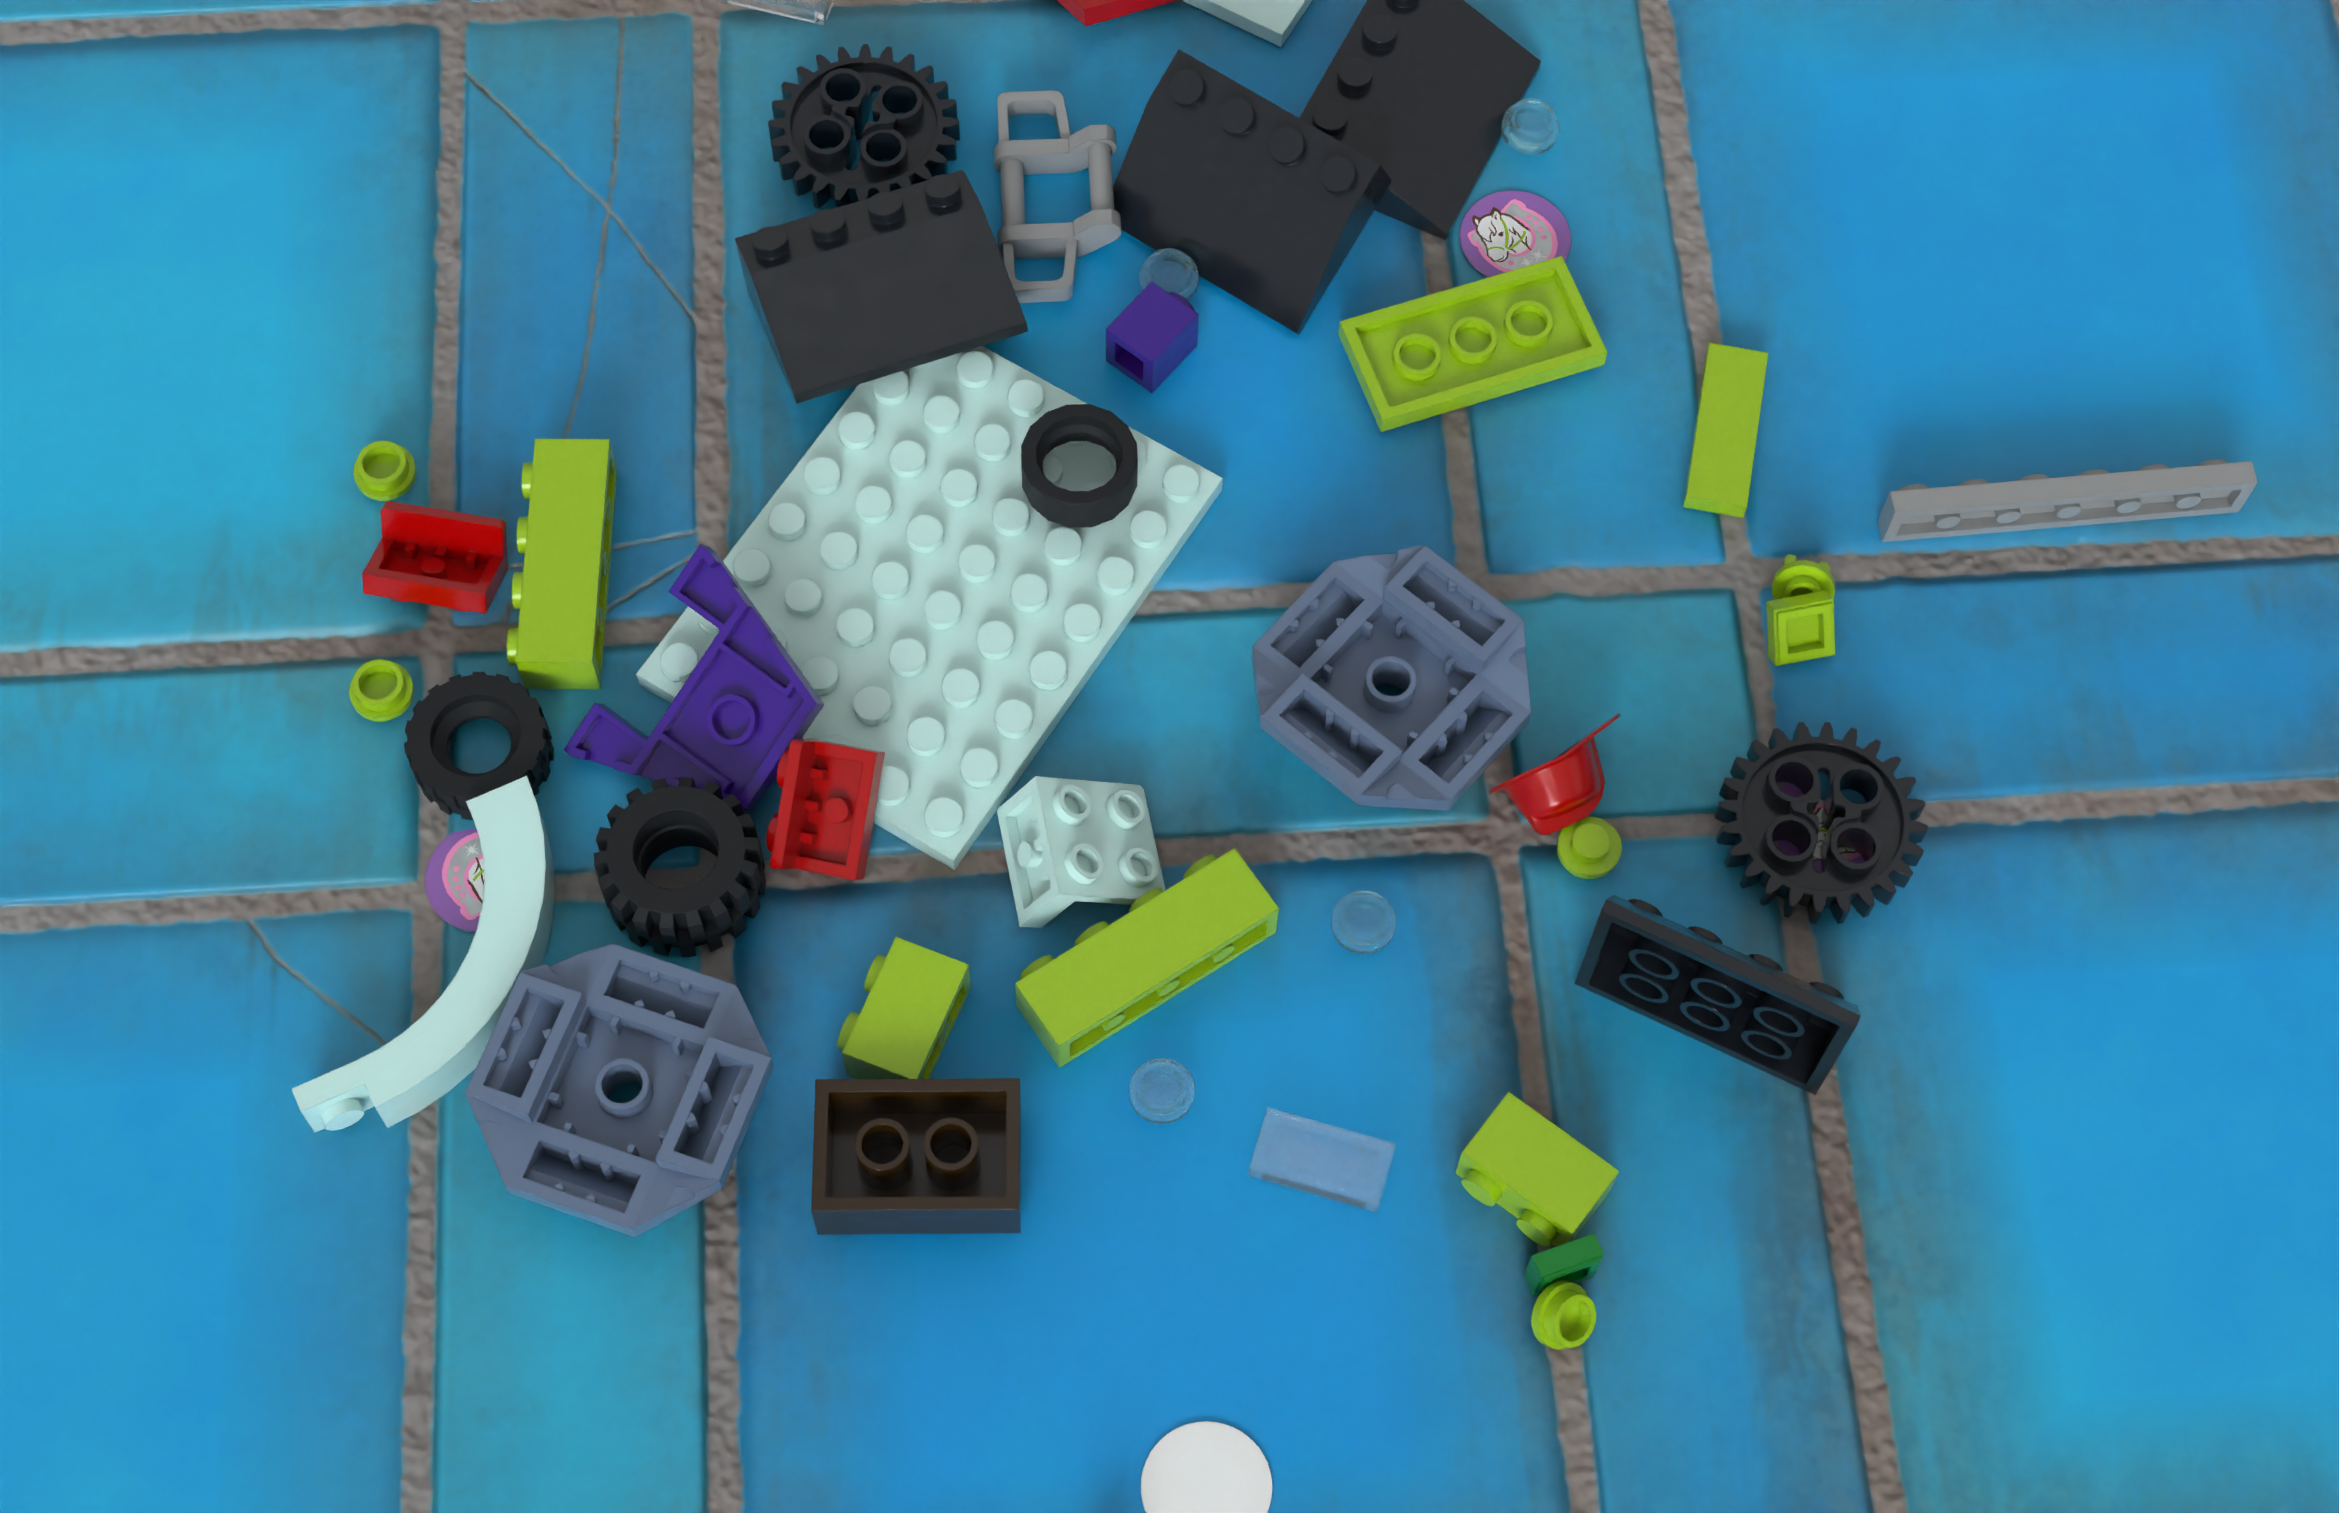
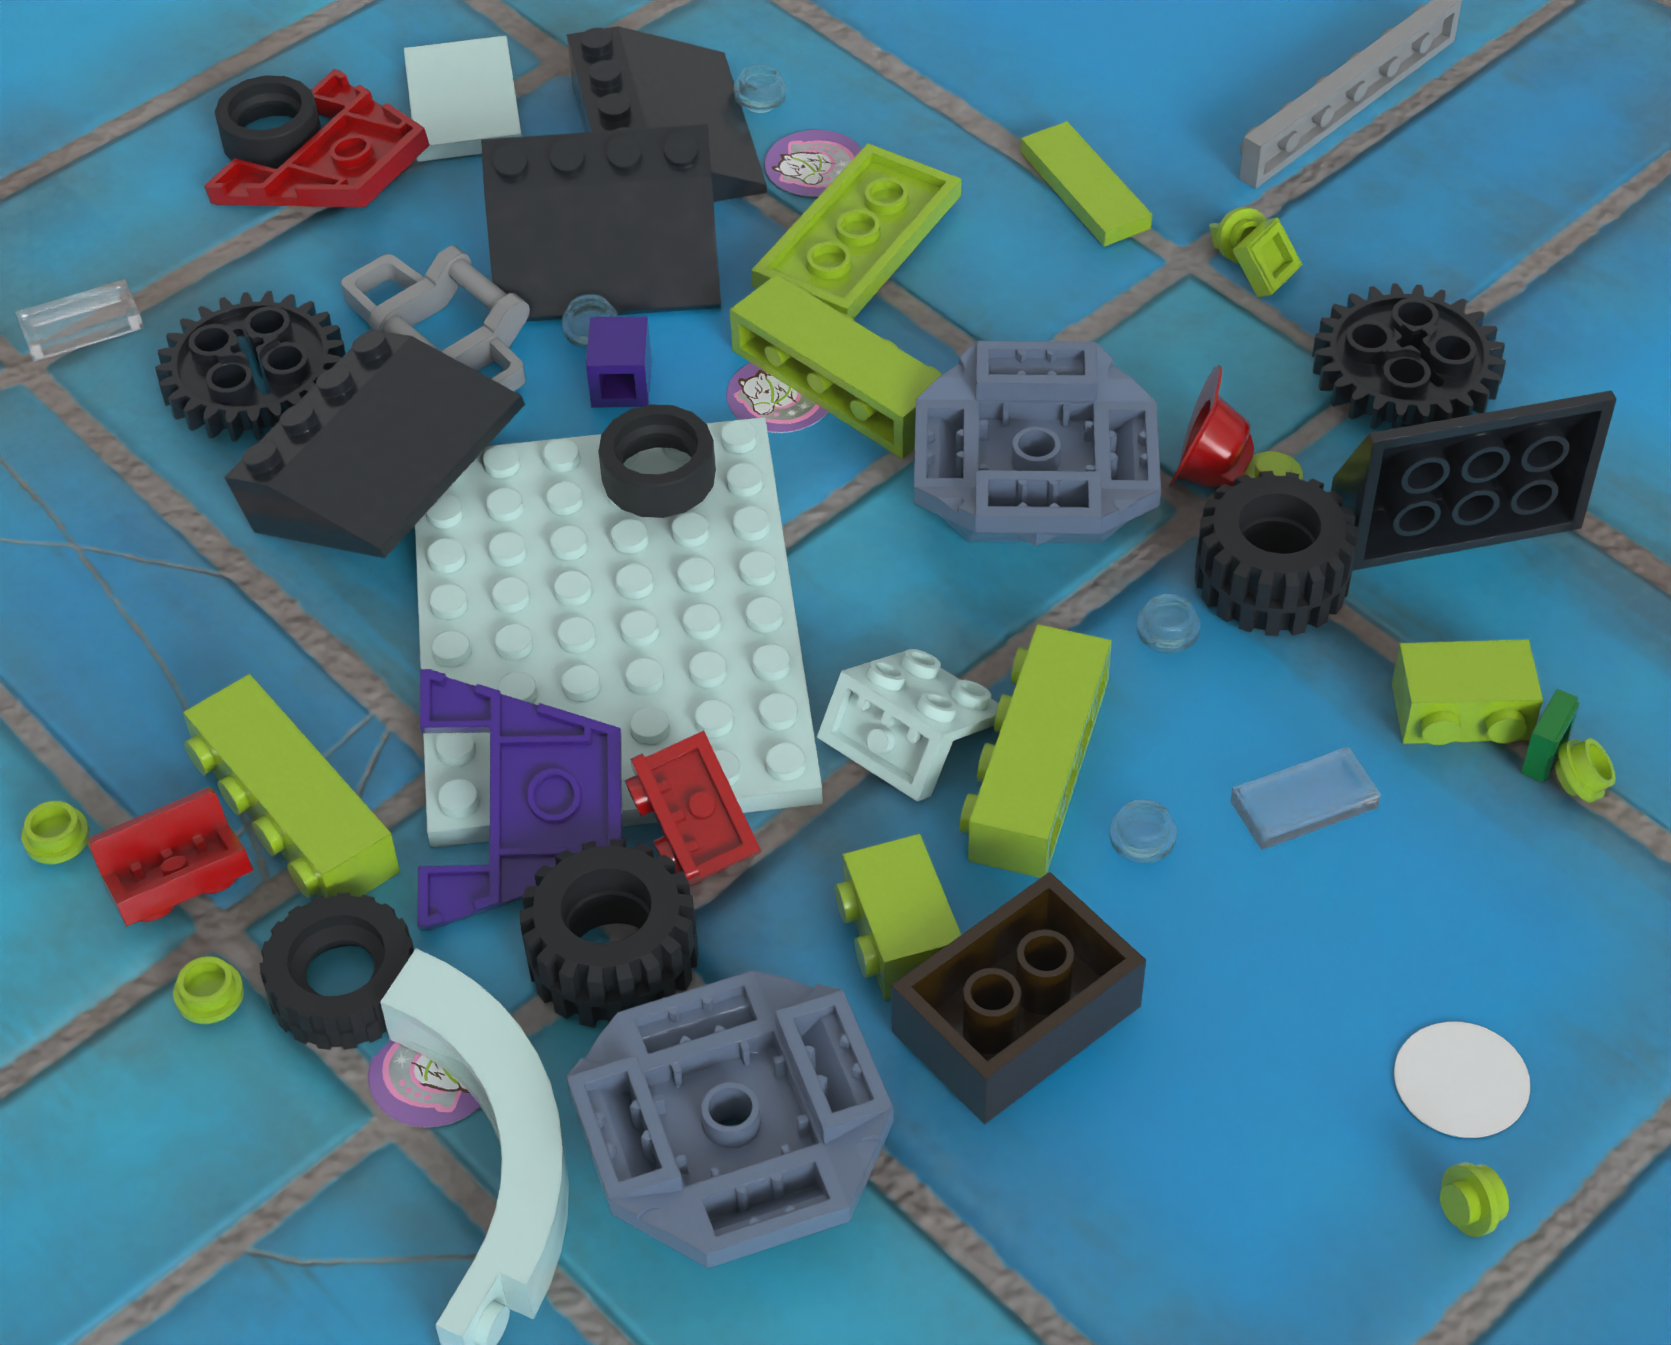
camera: 35 degrees left, 15 degrees down
none -> sticker [726,362,828,433]
none -> lime brick [730,274,942,459]
none -> black tyre [1195,471,1358,636]

